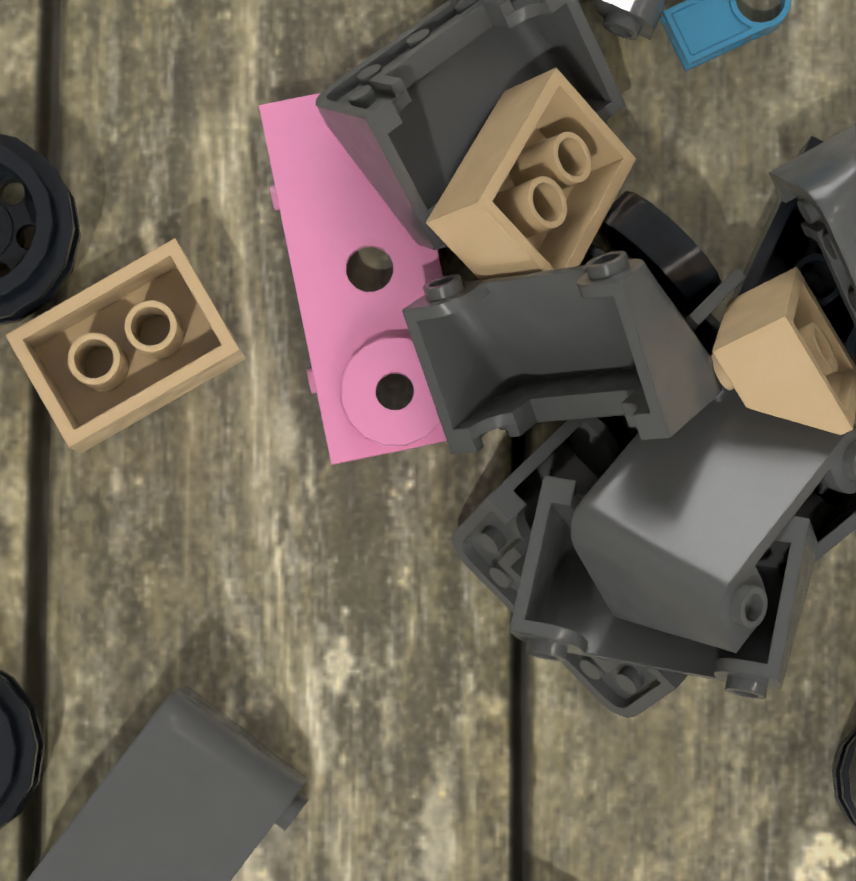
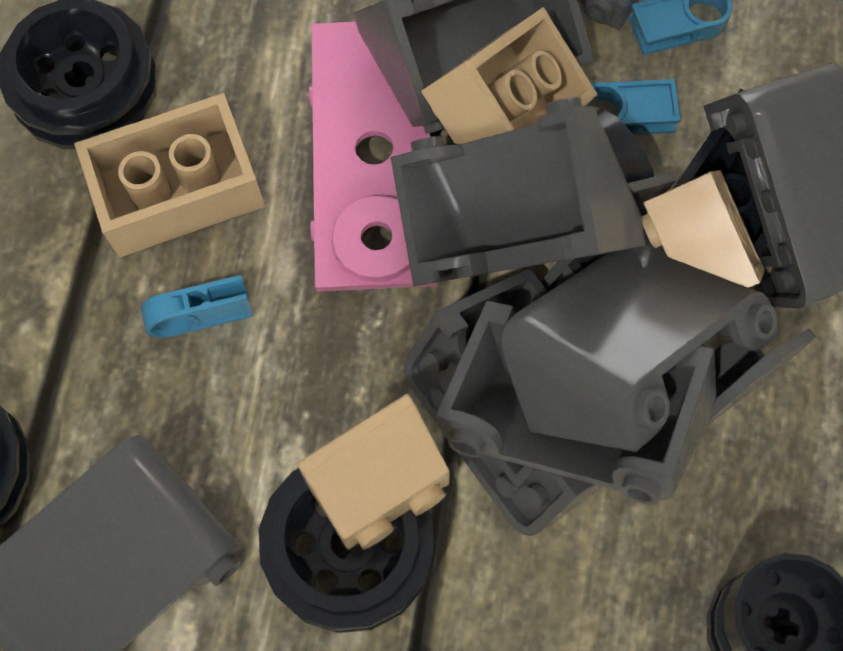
camera: 10 degrees right, 15 degrees down
none -> dark azure piece [141,275,254,338]
none -> black wheel [258,468,435,634]
none -> tan slope [297,394,450,549]
none -> dark azure piece [591,79,680,135]

